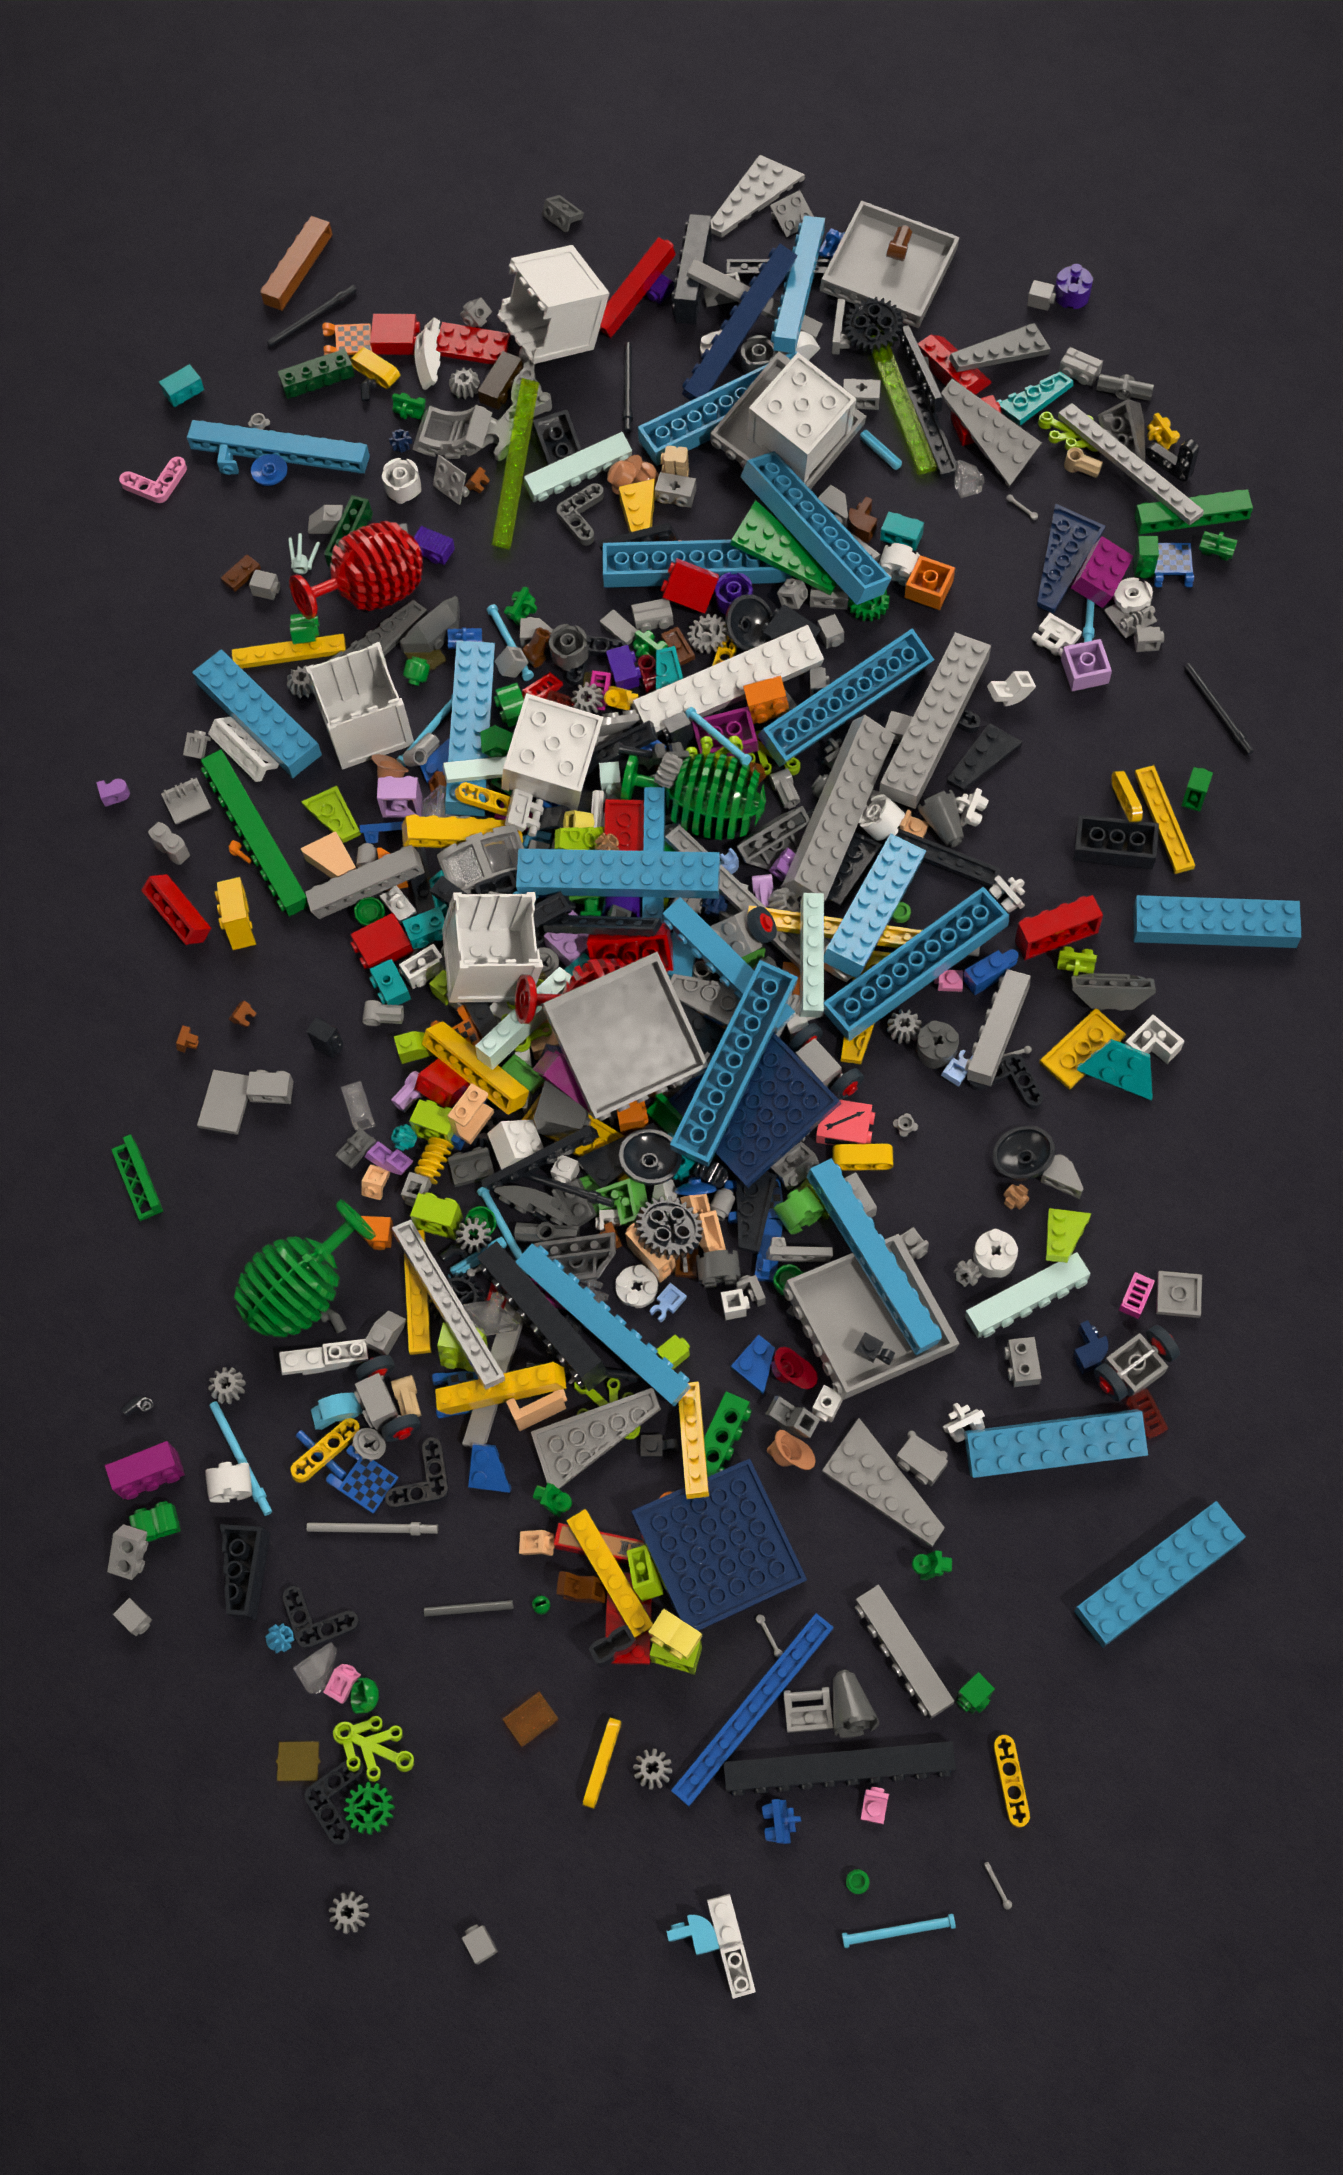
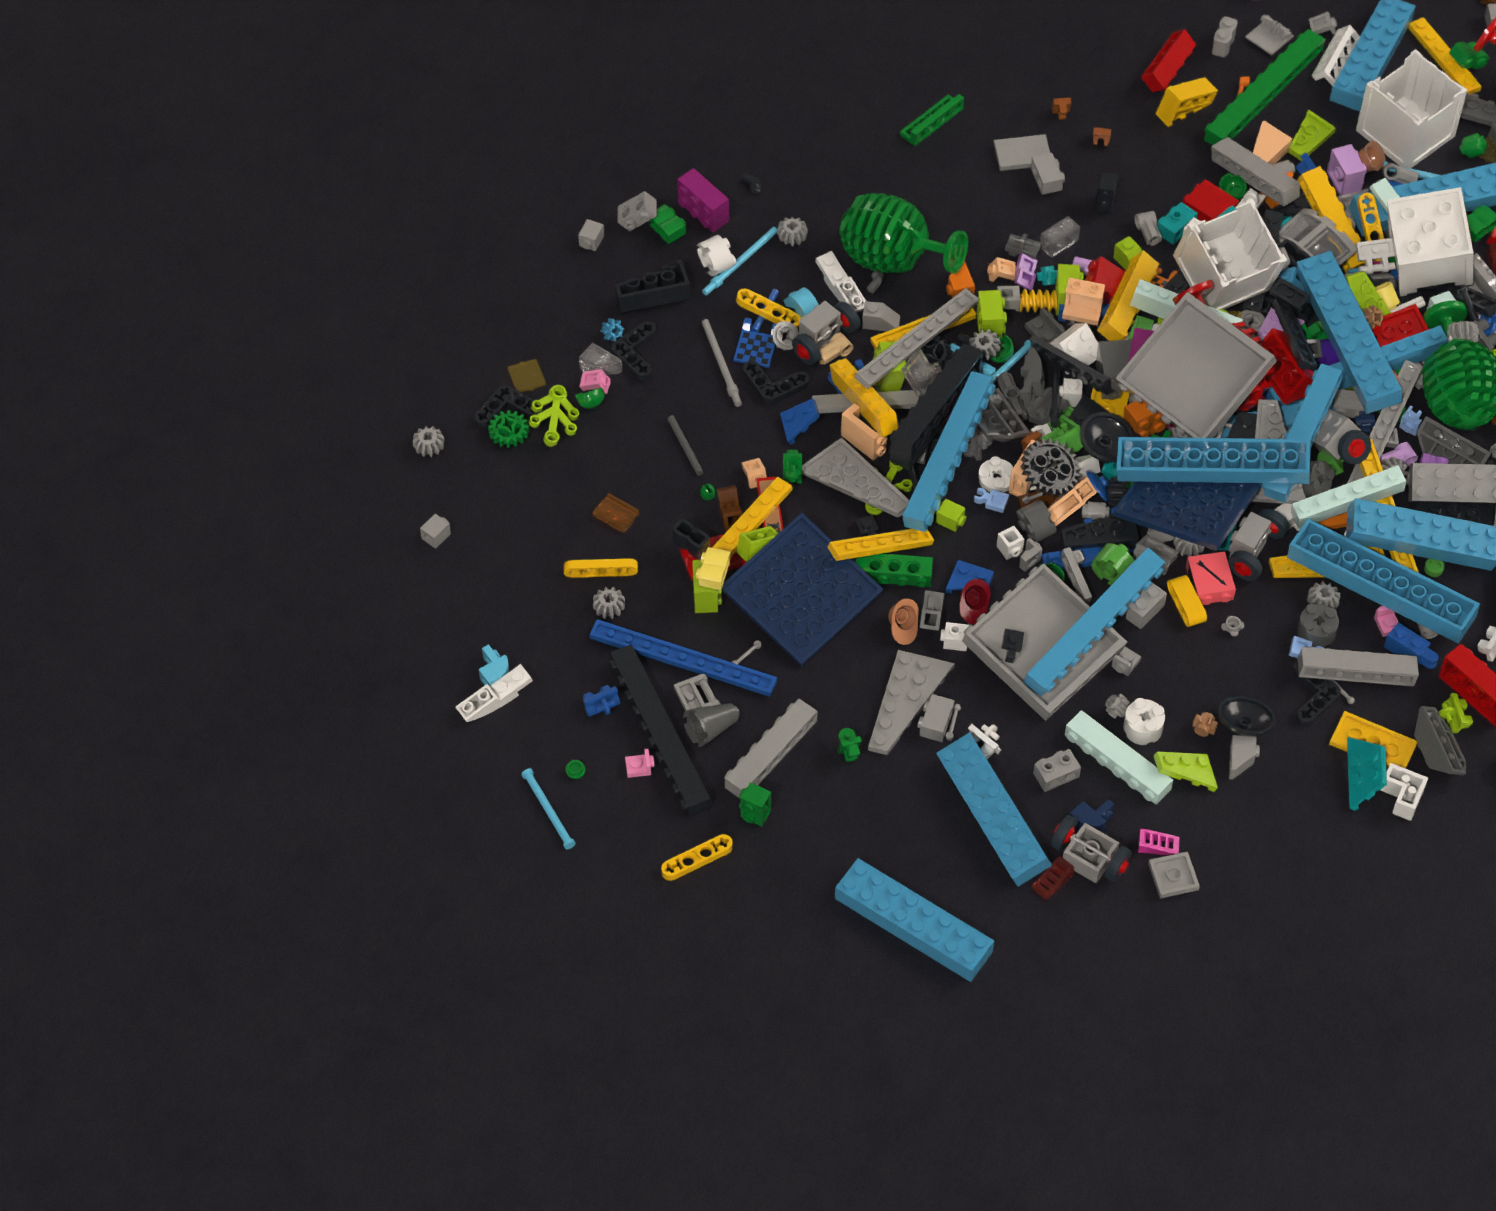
camera: 65 degrees right, 10 degrees down
light grey hinge [984,1862,1012,1909] -> none

